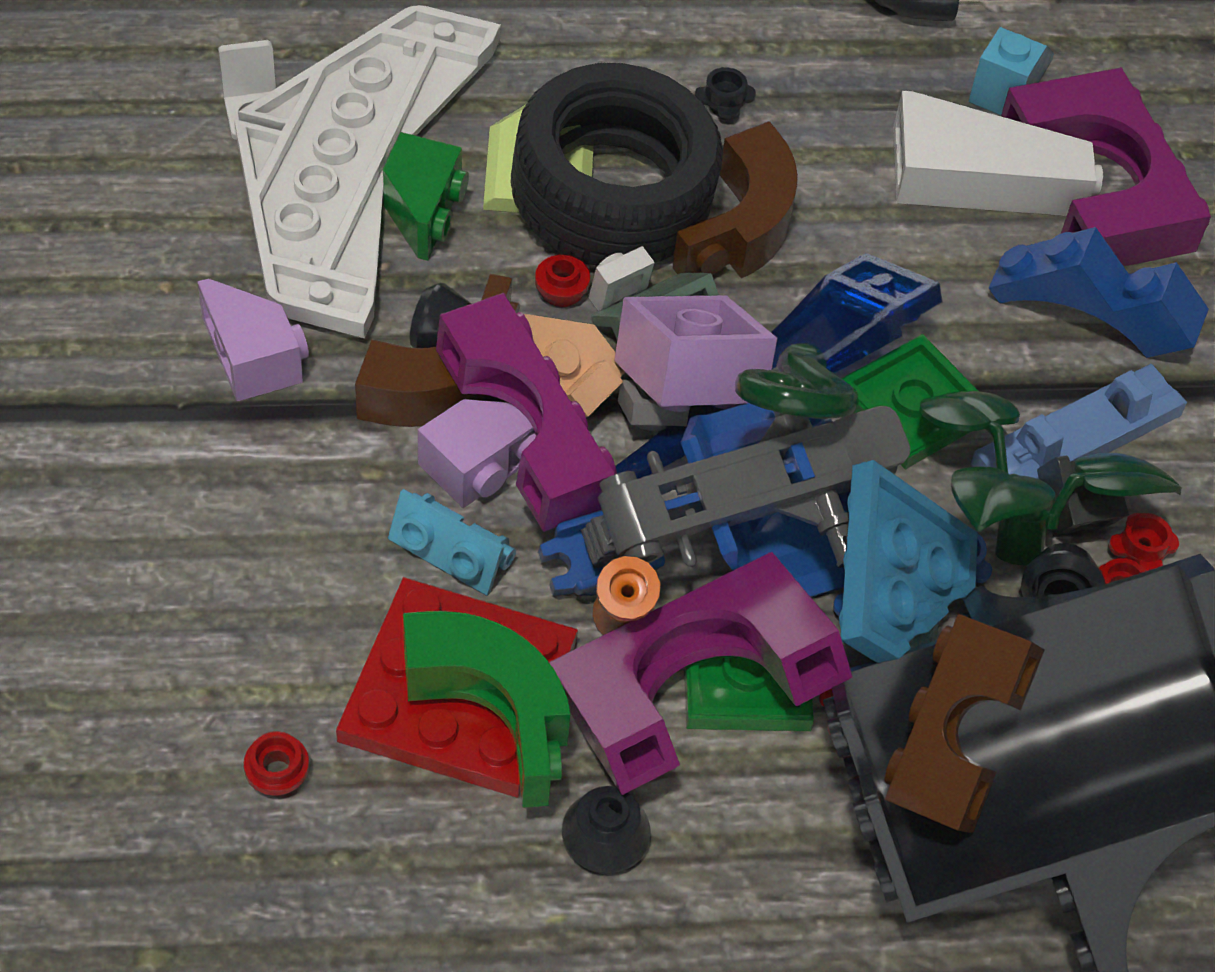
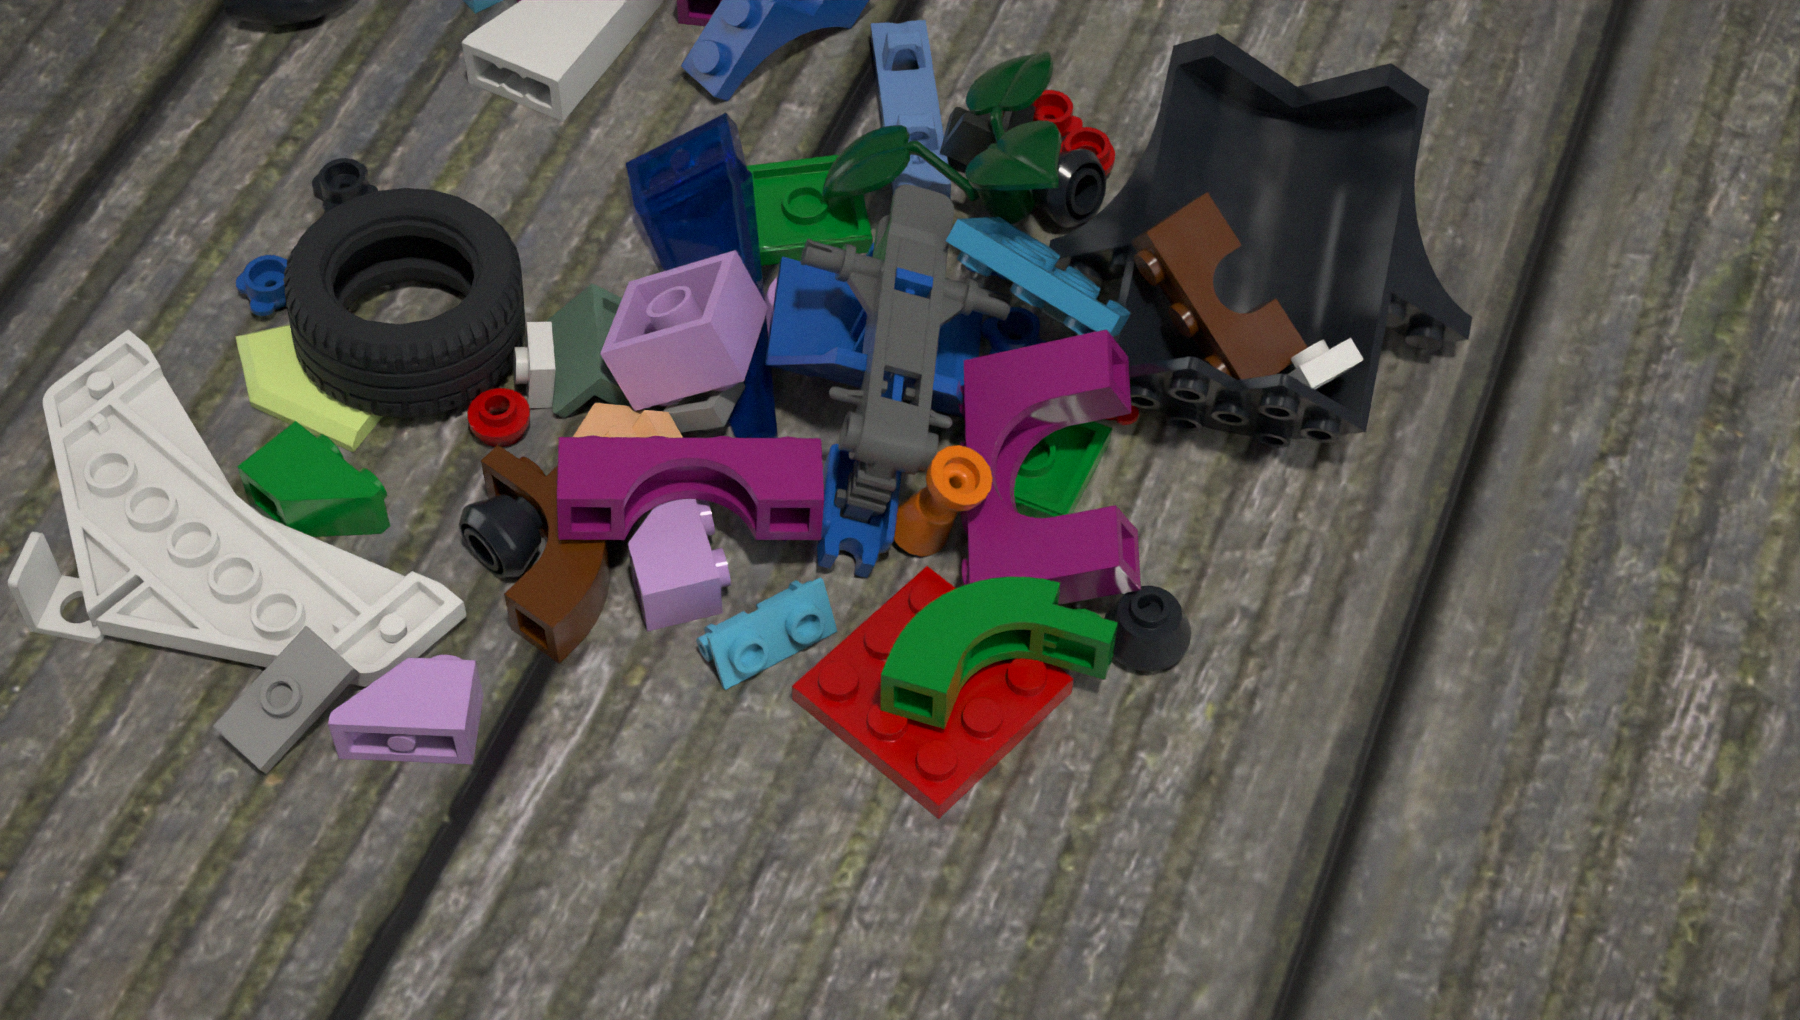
camera: 60 degrees left, 0 degrees up
red plate [244,731,309,796] -> none
reddish brown arch [673,121,797,279] -> none
dark green plant [735,342,859,419] -> none
none -> light grey plate [213,626,359,774]
none -> white plate [1288,338,1364,390]

